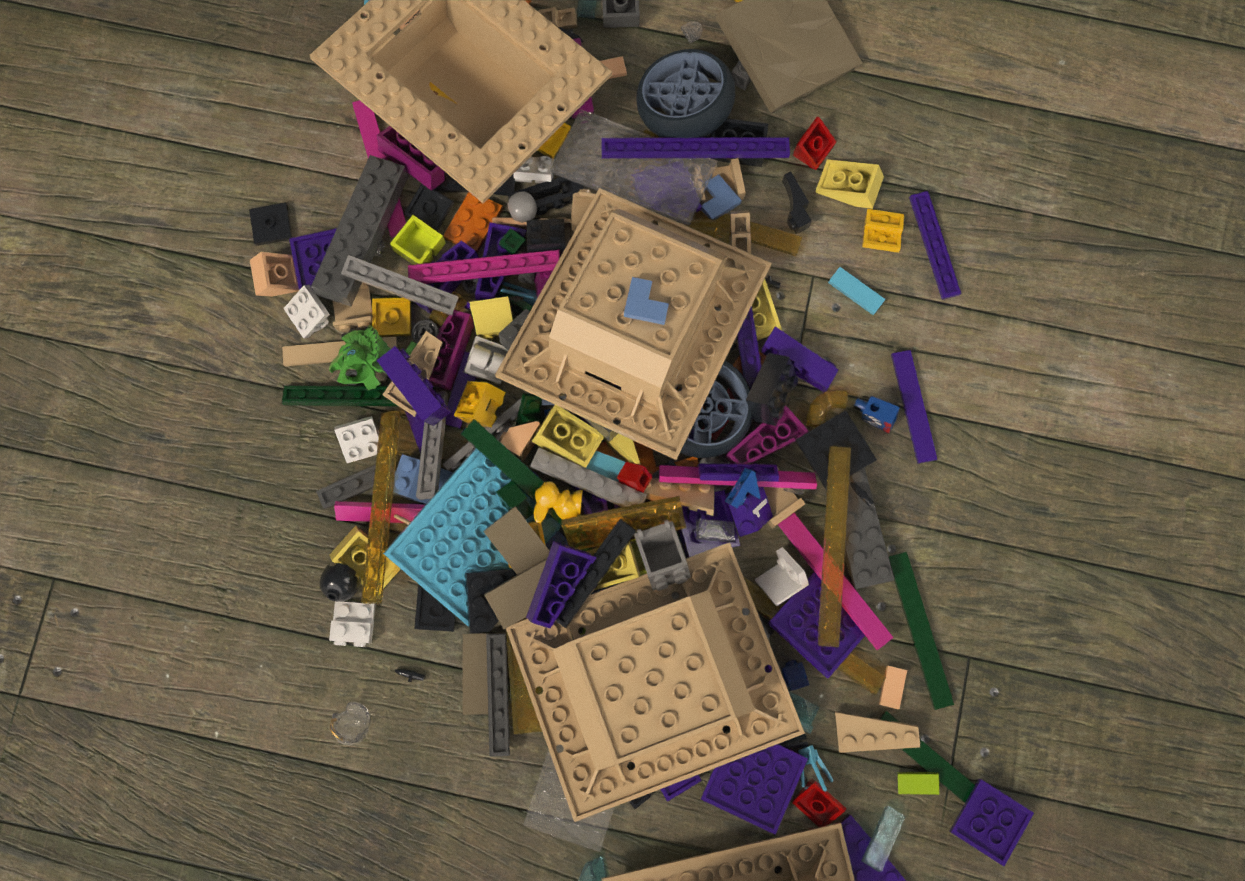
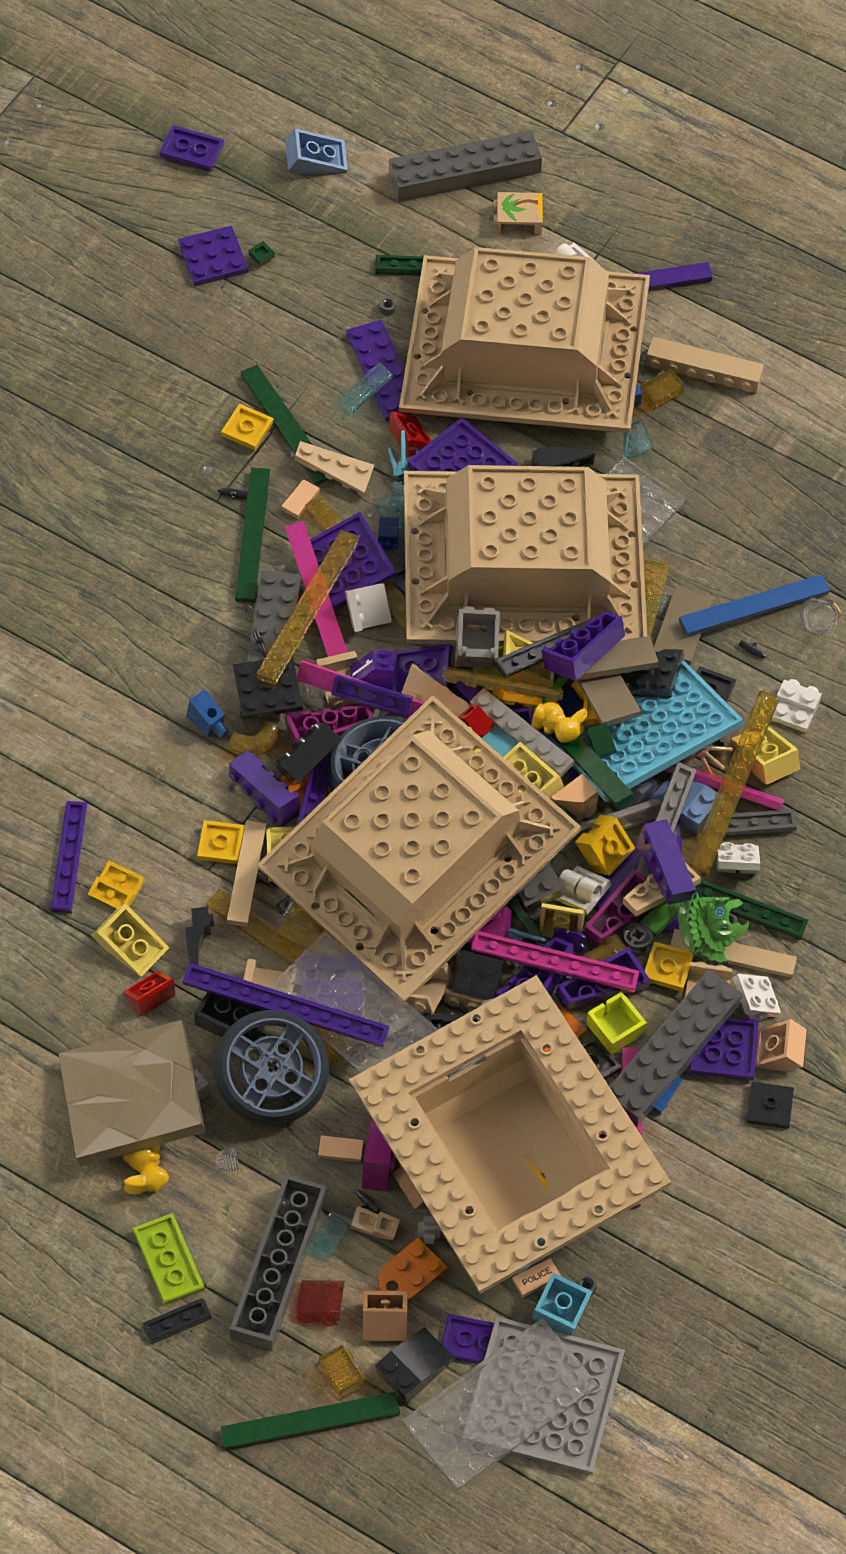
camera: 160 degrees left, 20 degrees down
black cylinder [320,563,361,602] -> none
light grey plate [341,255,458,316] -> none
dark grey tile [486,633,510,757] -> none
dark green plate [499,228,526,255] -> none
medium blue tile [623,277,669,325] -> none
clear tile [696,519,735,542] -> none
medium blue tile [701,174,742,222] -> none
blue slope [725,468,760,509] -> none
tan slope [730,210,751,254] -> none
medium azure tile [828,267,885,315] -> none
dark purple tile [891,350,937,464] -> none
lime tile [897,772,939,795] -> none
dark purple plate [949,779,1034,866] -> none
none -> yellow plate [197,820,245,865]
none -> black helmet [217,488,248,500]
none -> yellow plate [221,404,274,451]
none -> tan tile [227,820,267,927]
none -> black slope [531,446,595,467]
none -> blue tile [679,574,830,636]

